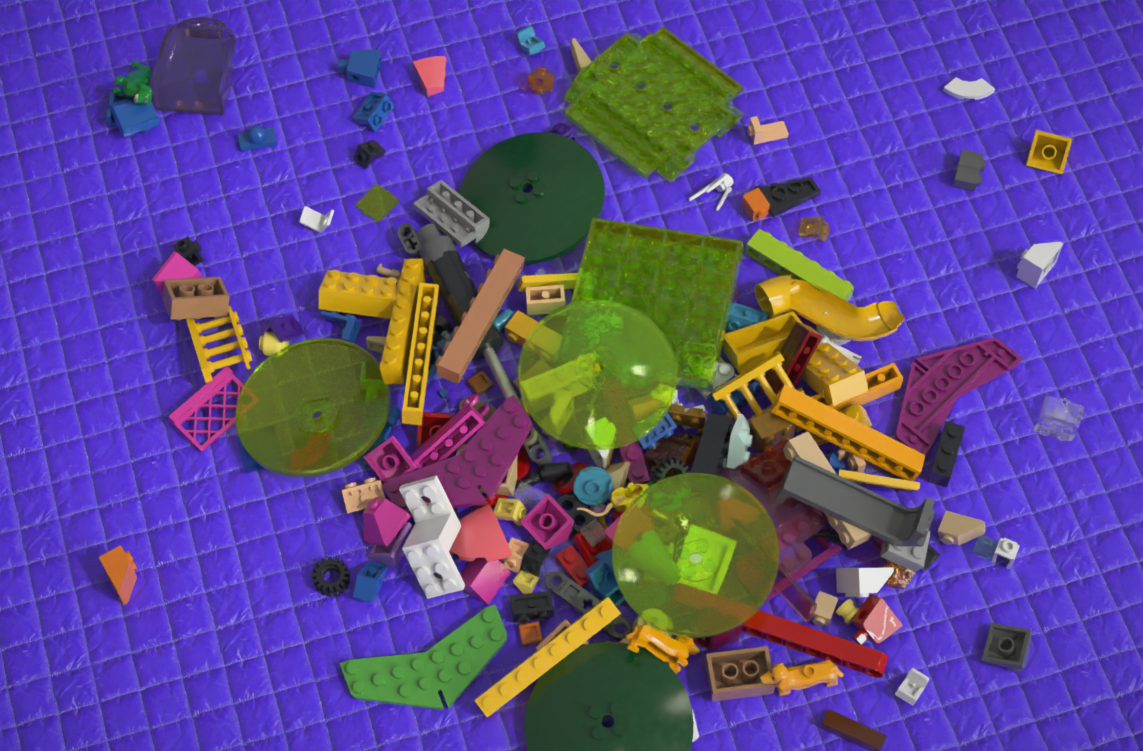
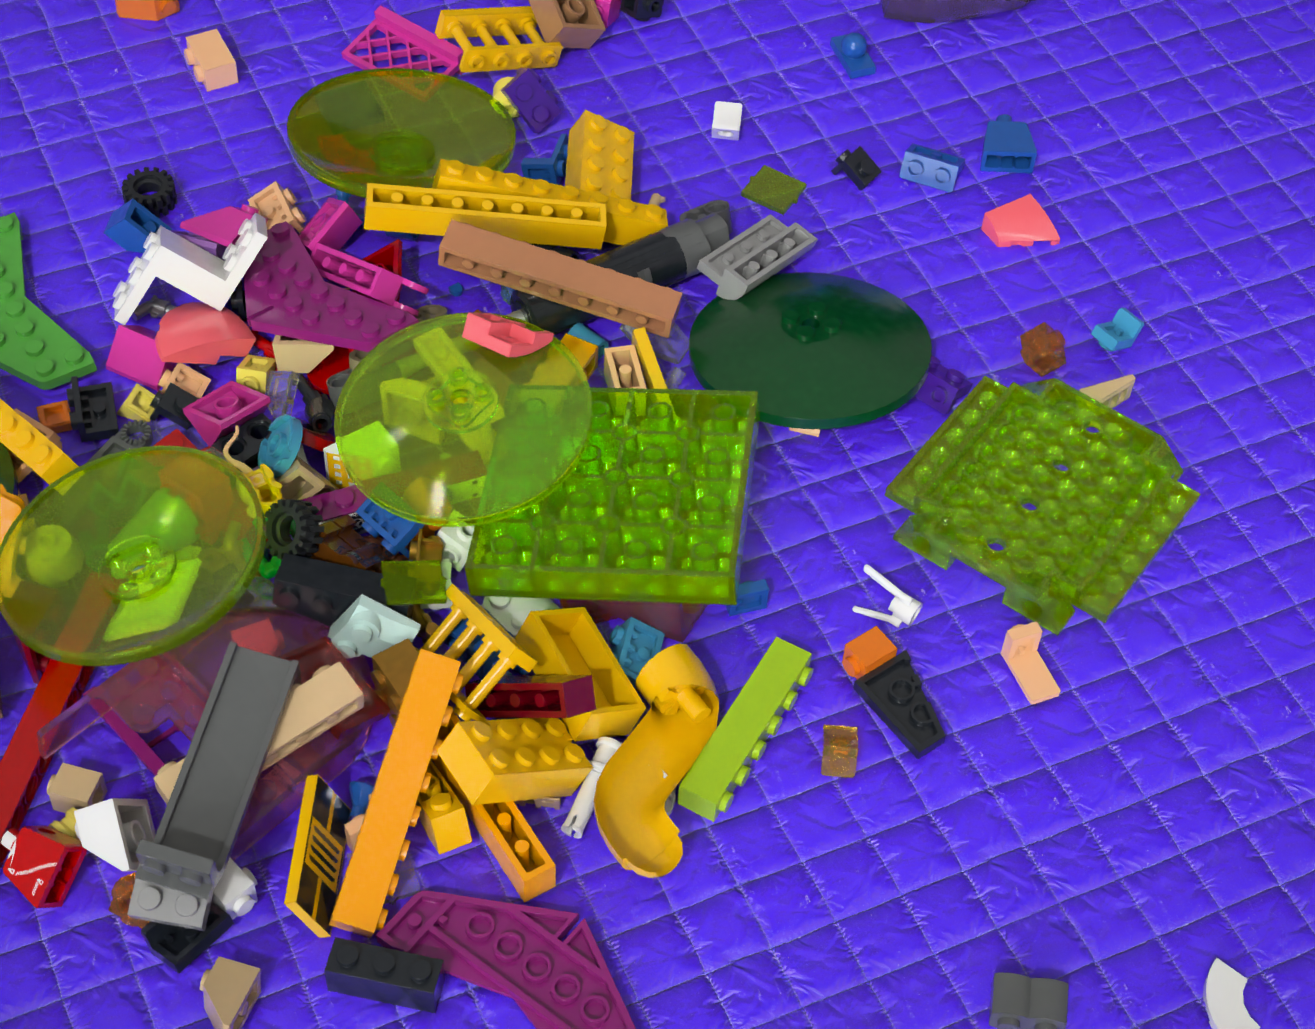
camera: 80 degrees right, 10 degrees down
none -> light nougat brick [184,29,239,92]
none -> clear neon green piece [381,560,447,605]
none -> coral slope [462,312,554,357]

